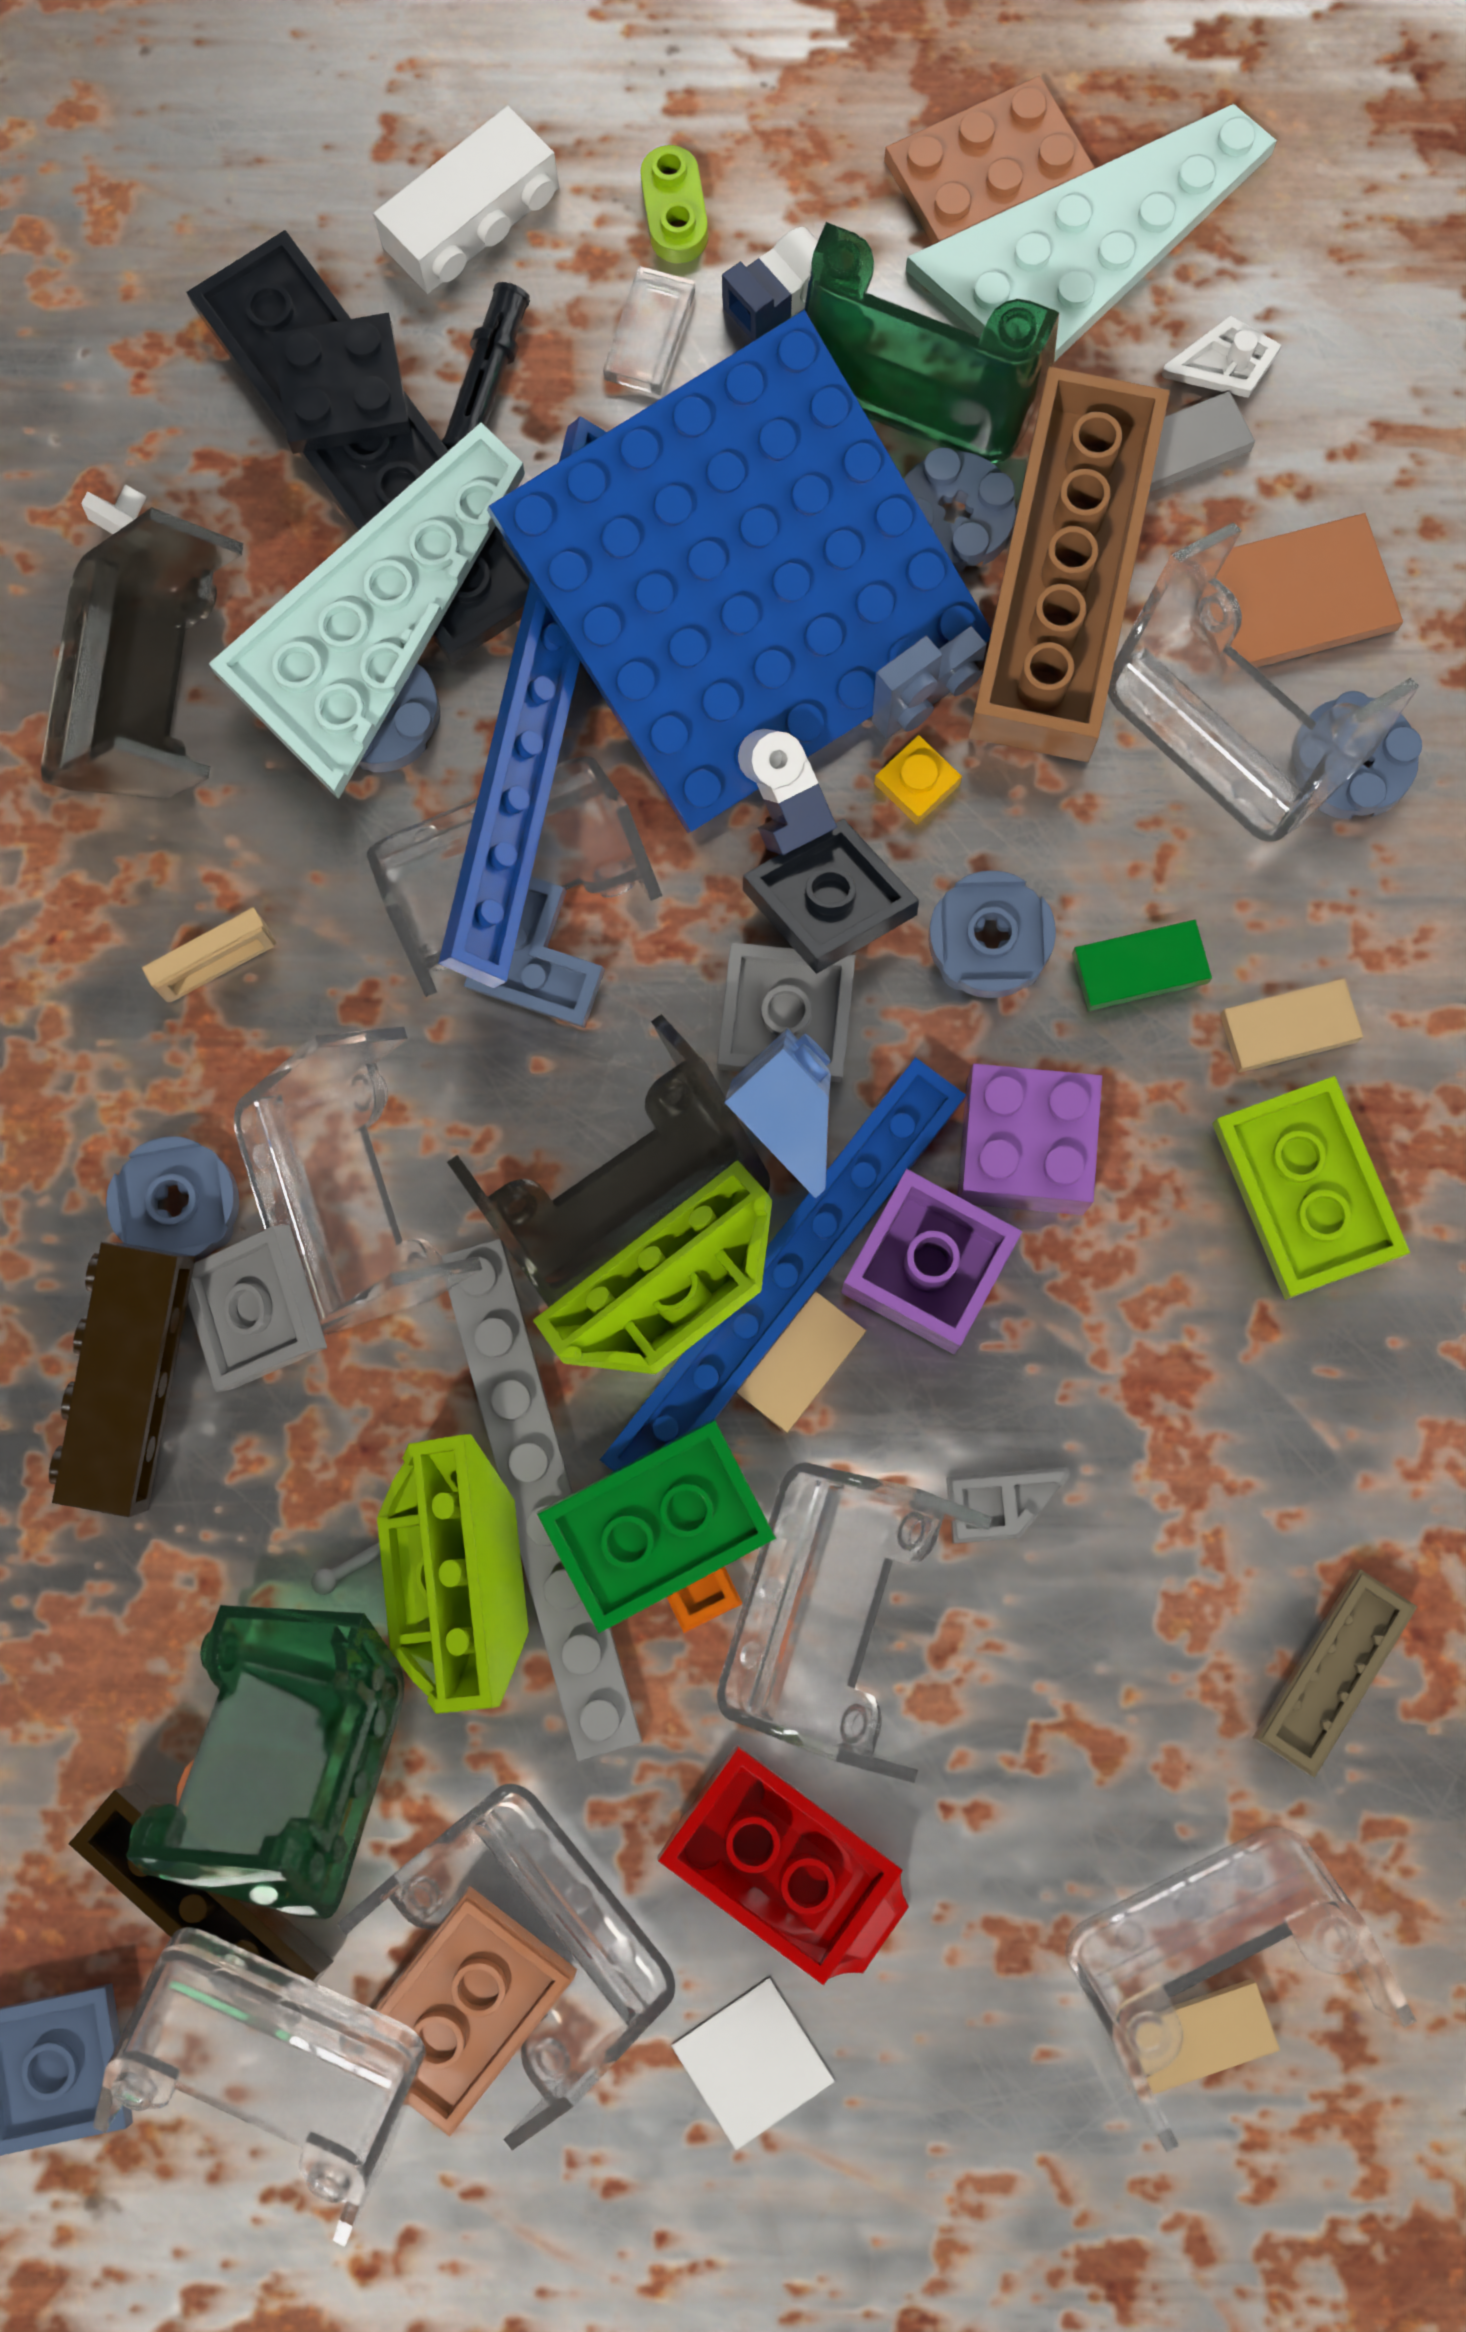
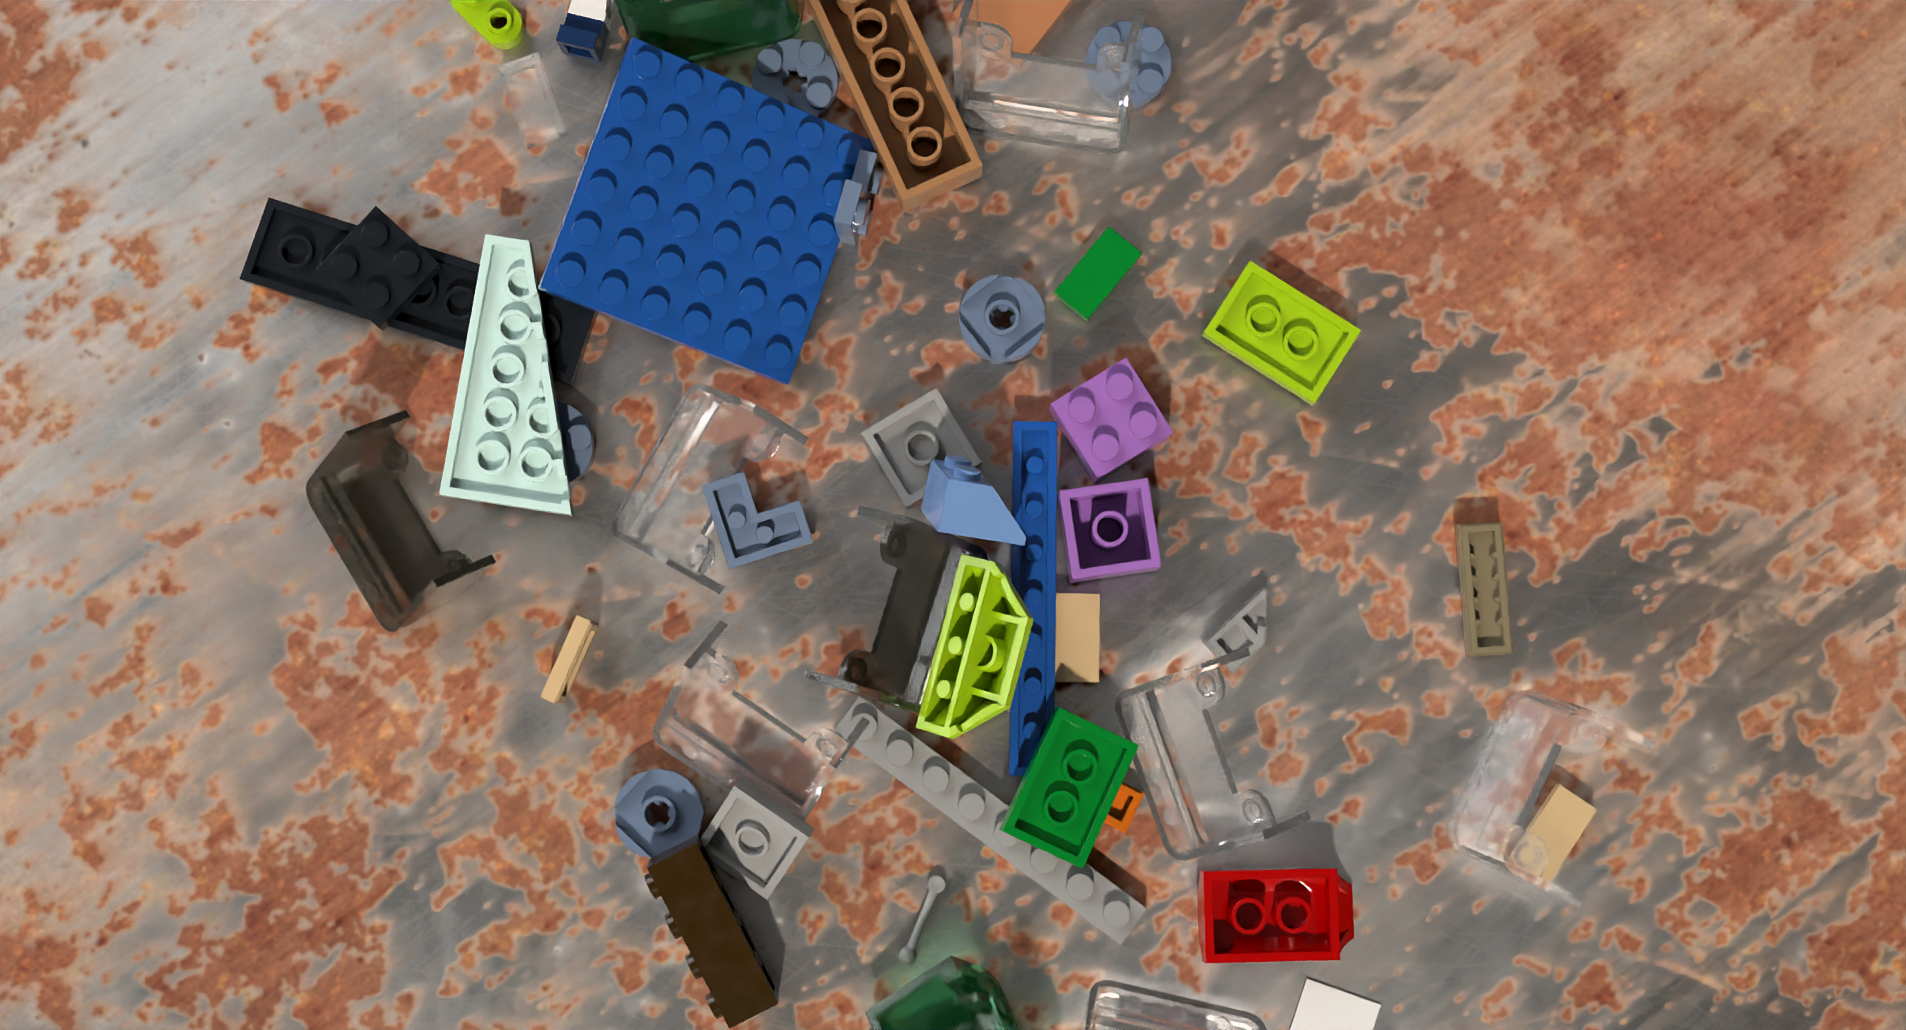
camera: 40 degrees left, 5 degrees up
white piece [81,484,162,548] -> none
white brick [373,105,559,294] -> none
lime wedge [377,1434,529,1714] -> none
blue plate [438,416,606,988] -> none
black pin [442,282,530,451] -> none
leg [738,729,837,855] -> none
black plate [743,818,919,974] -> none
yellow plate [874,735,962,825] -> none
tan tile [1220,978,1363,1073] -> none

